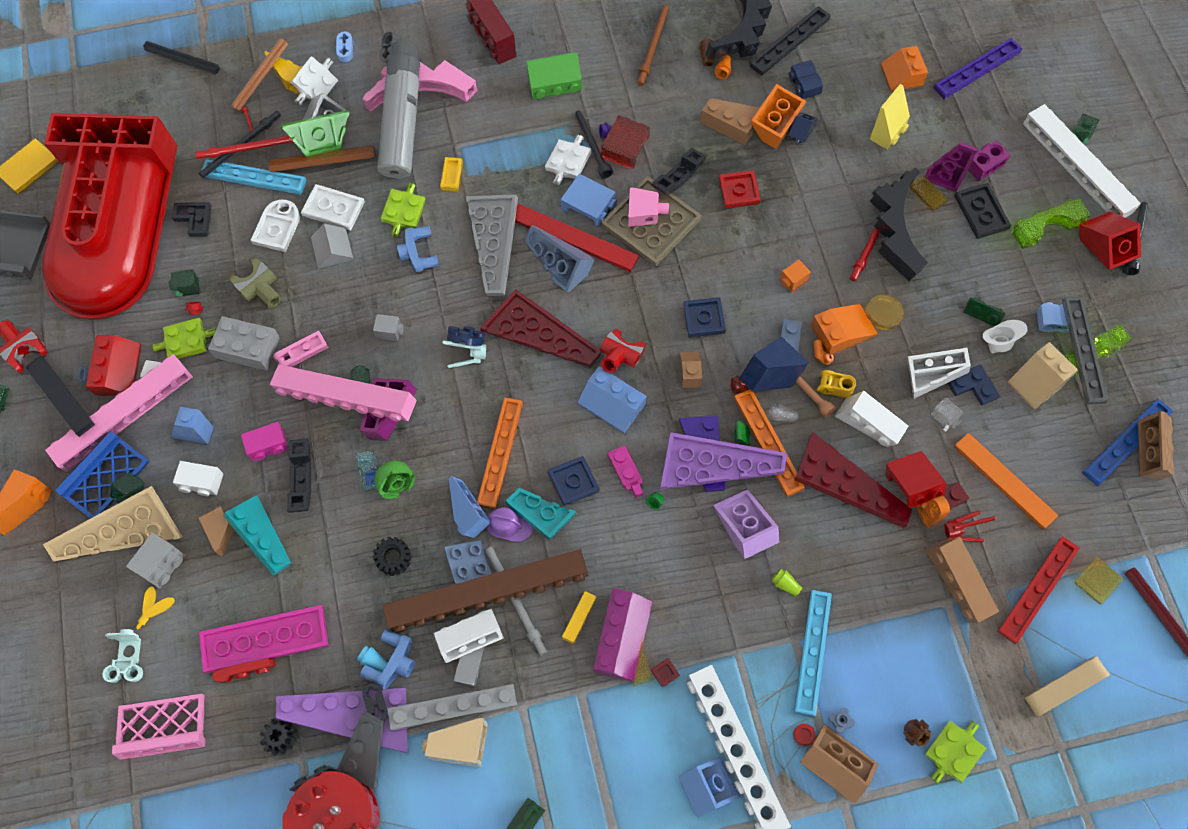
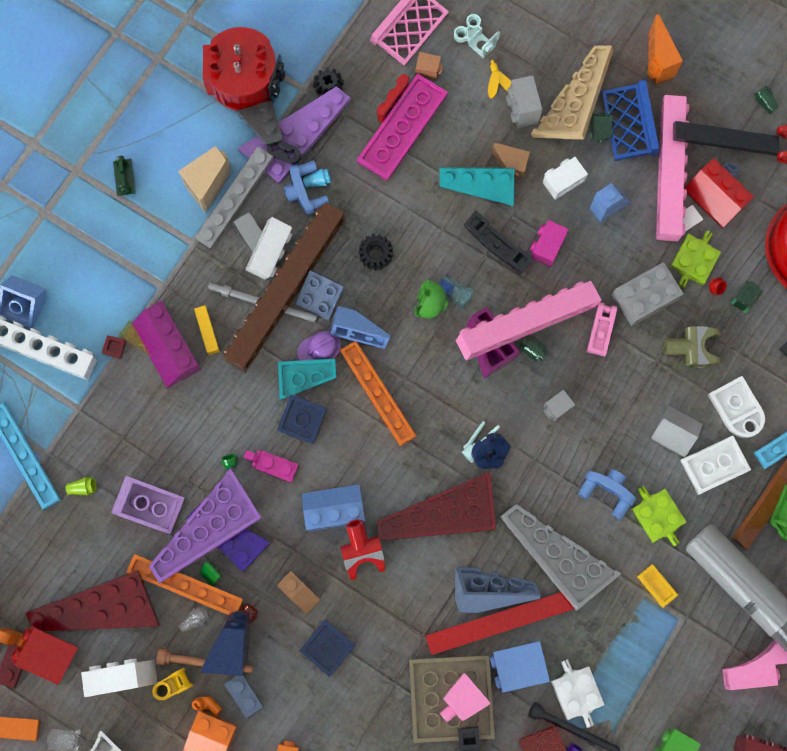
camera: 135 degrees right, 10 degrees up
none -> nougat brick [415,52,443,81]

